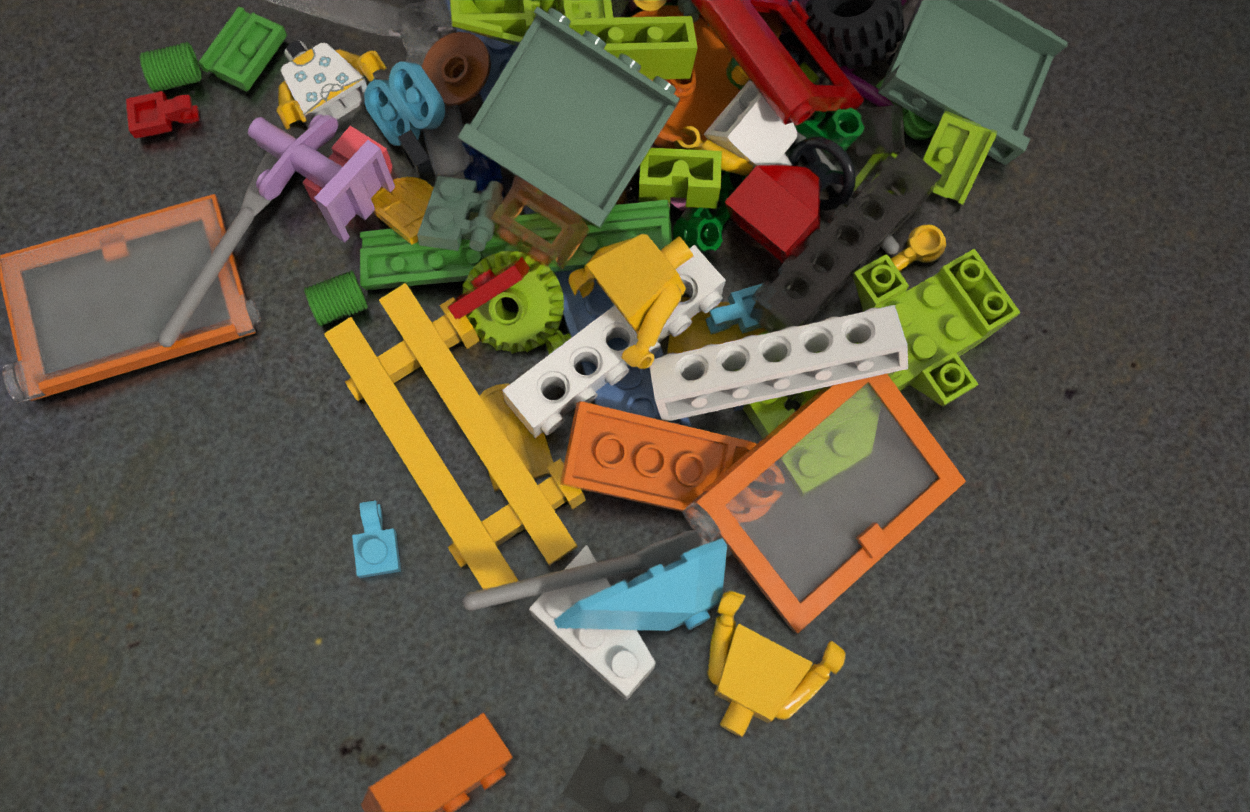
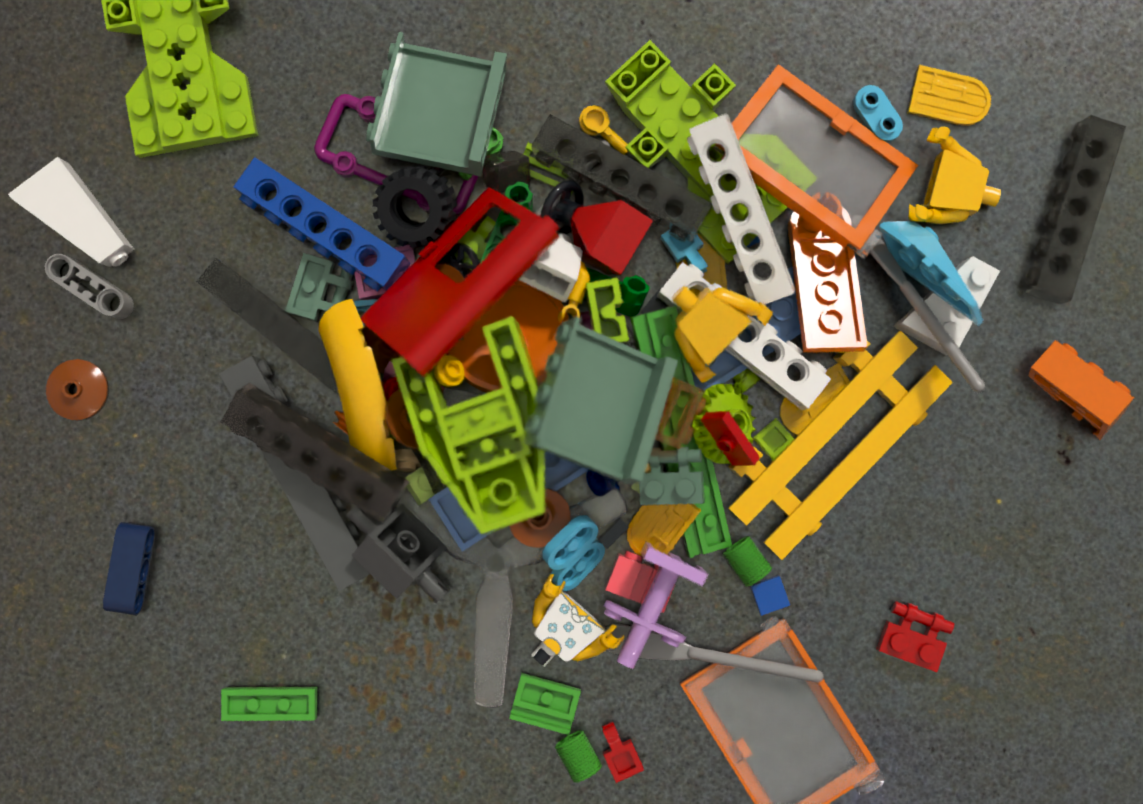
camera: 105 degrees left, 15 degrees up
medium azure plate [352,500,401,578] -> none
lime plate [912,110,997,204] -> none
none -> blue tile [750,575,790,616]
none -> lime tile [752,418,794,461]
none -> medium azure plate [853,85,903,143]
none -> red plate [876,601,954,672]
none -> yellow window [907,65,991,126]

